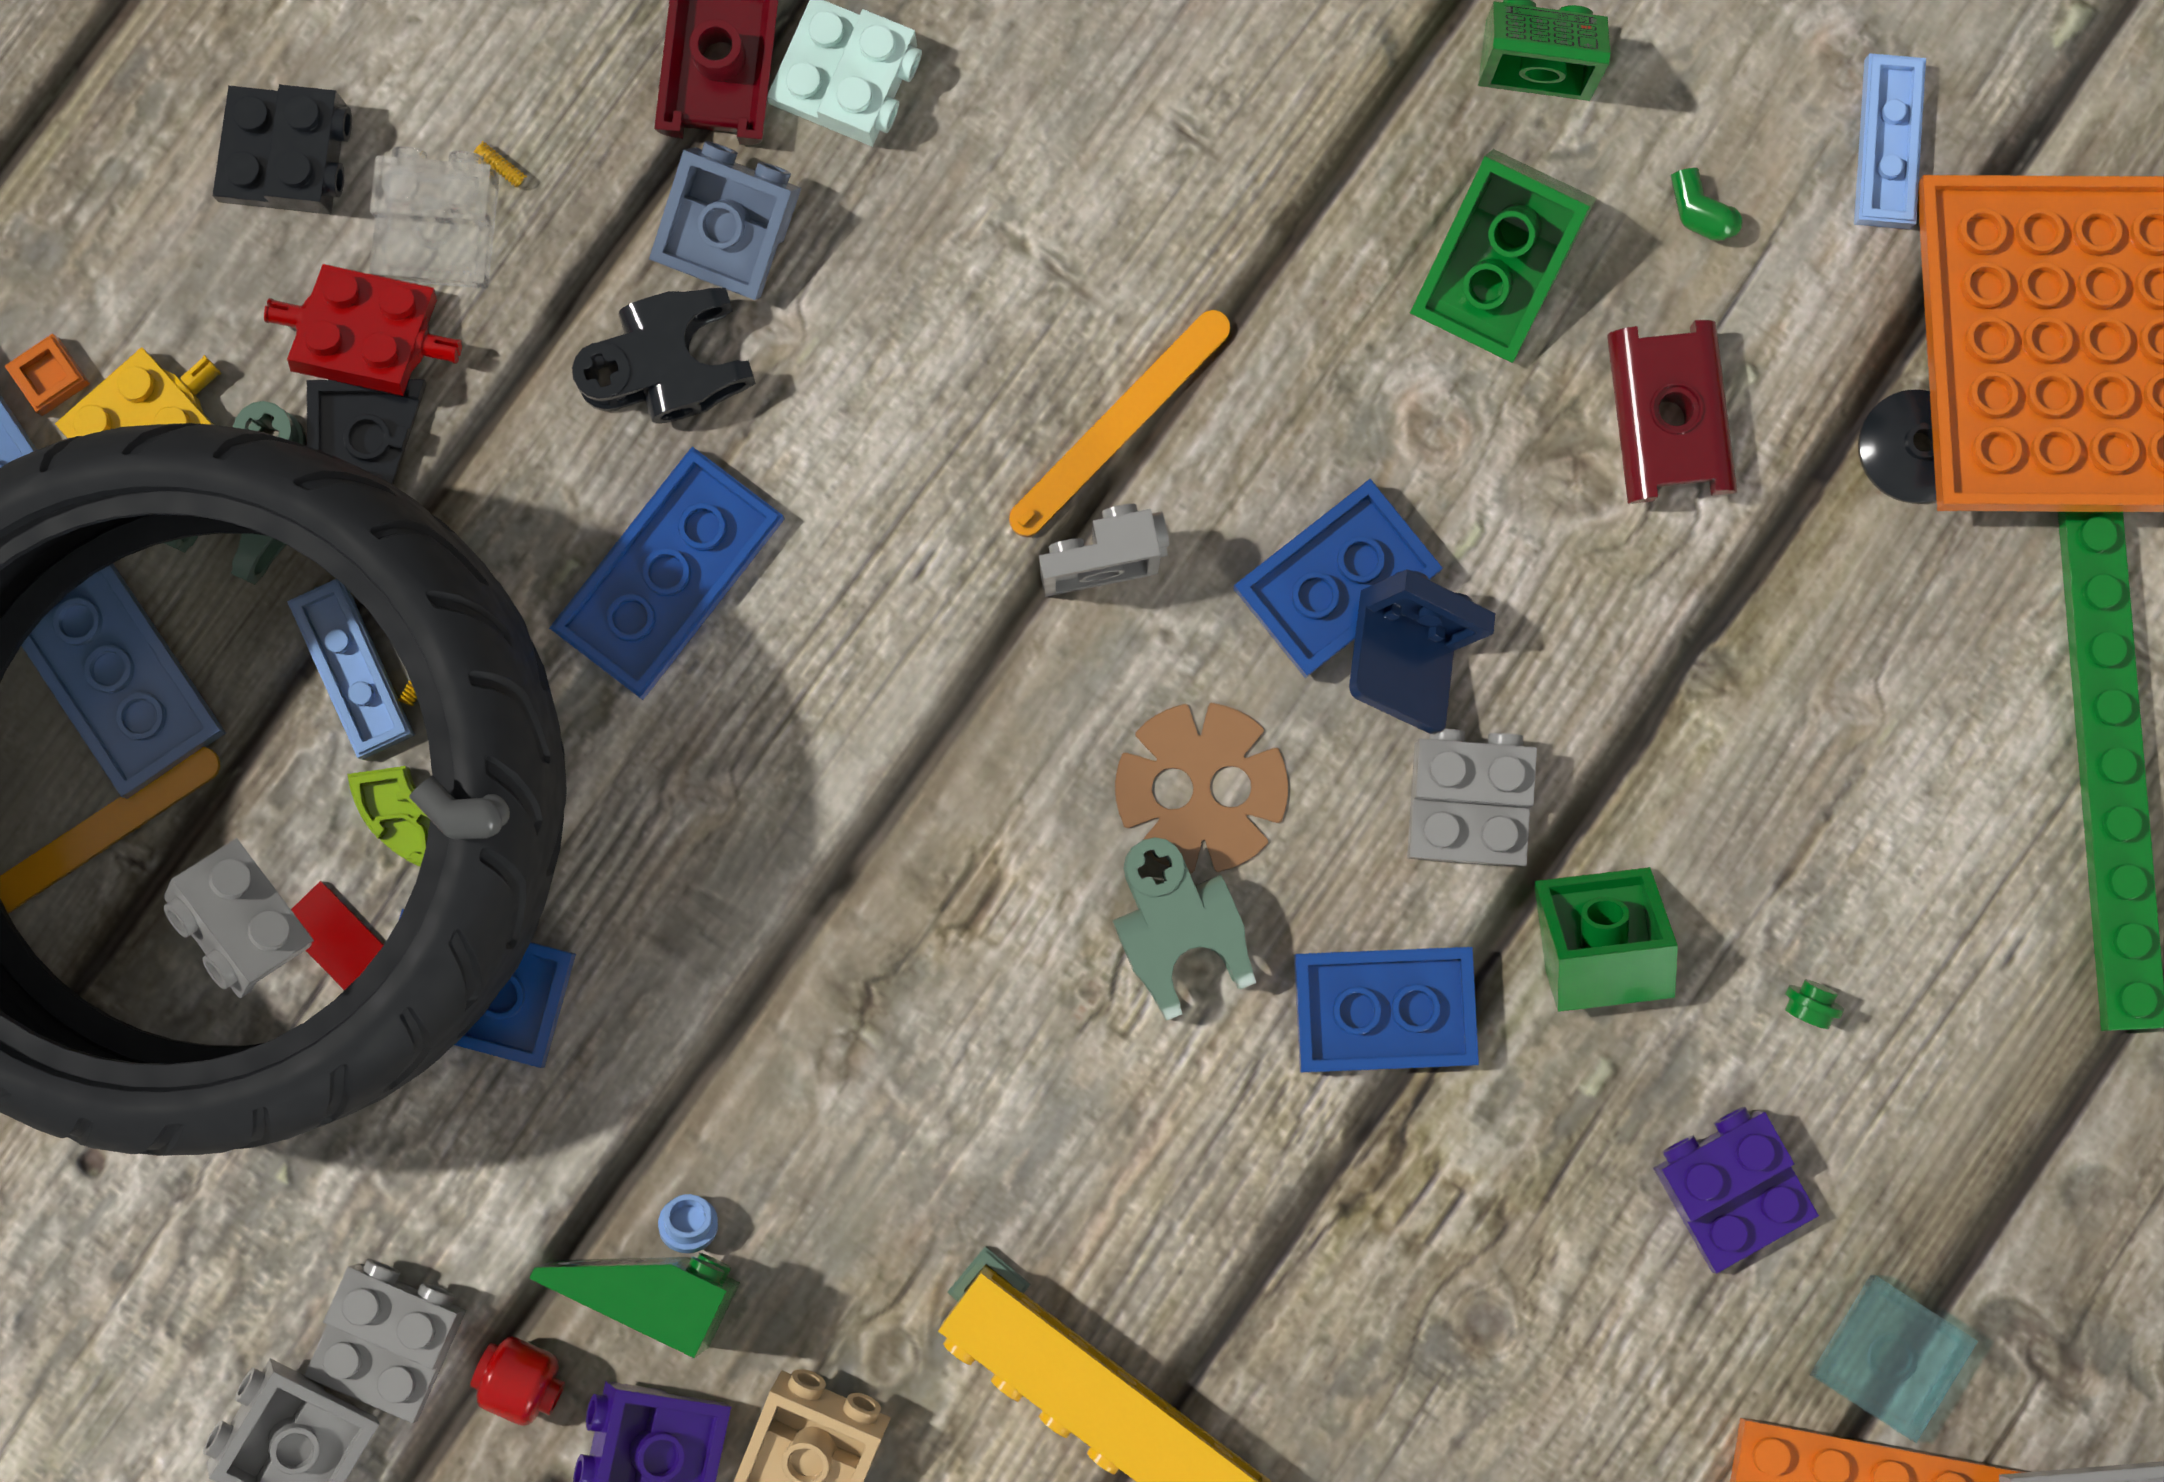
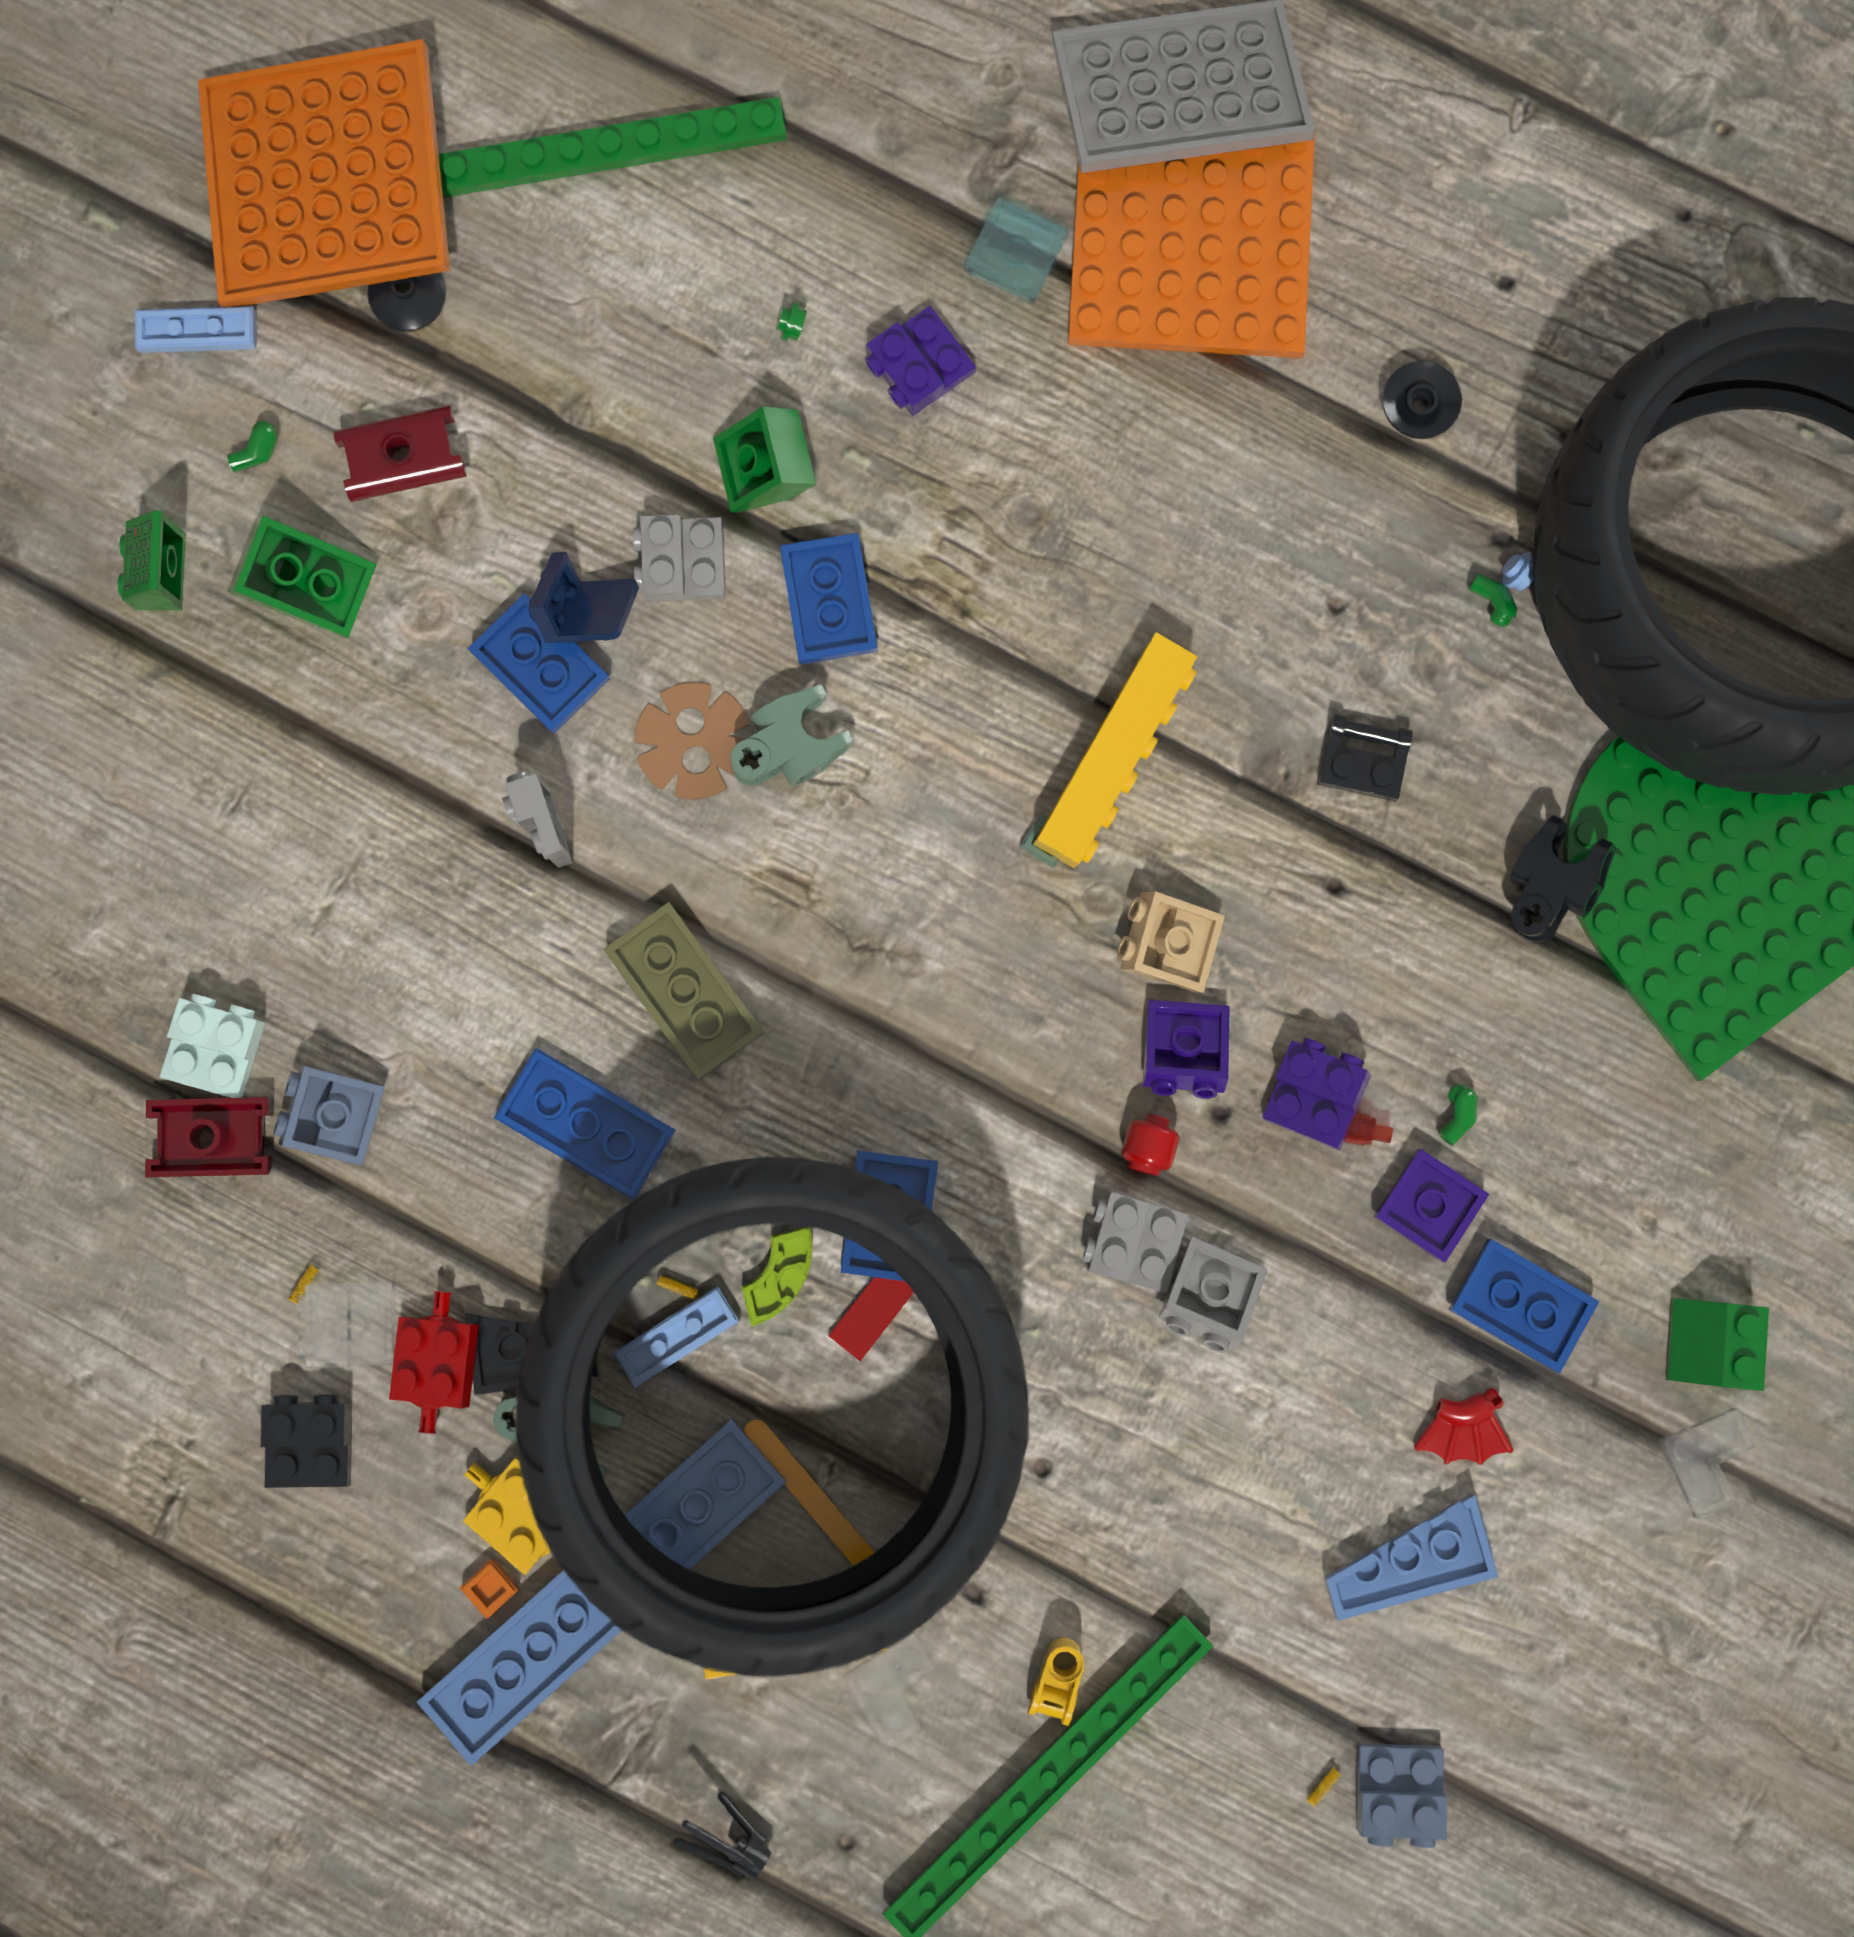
camera: 95 degrees left, 0 degrees up
light grey bracket [164,838,314,998] -> none
dark grey arm [409,776,510,840] -> none
green slope [529,1253,740,1358] -> none
black piece [572,288,756,424] -> none
light blue plate [658,1194,718,1253] -> none
light orange piece [1009,310,1230,537] -> none
none -> olive plate [603,902,764,1081]

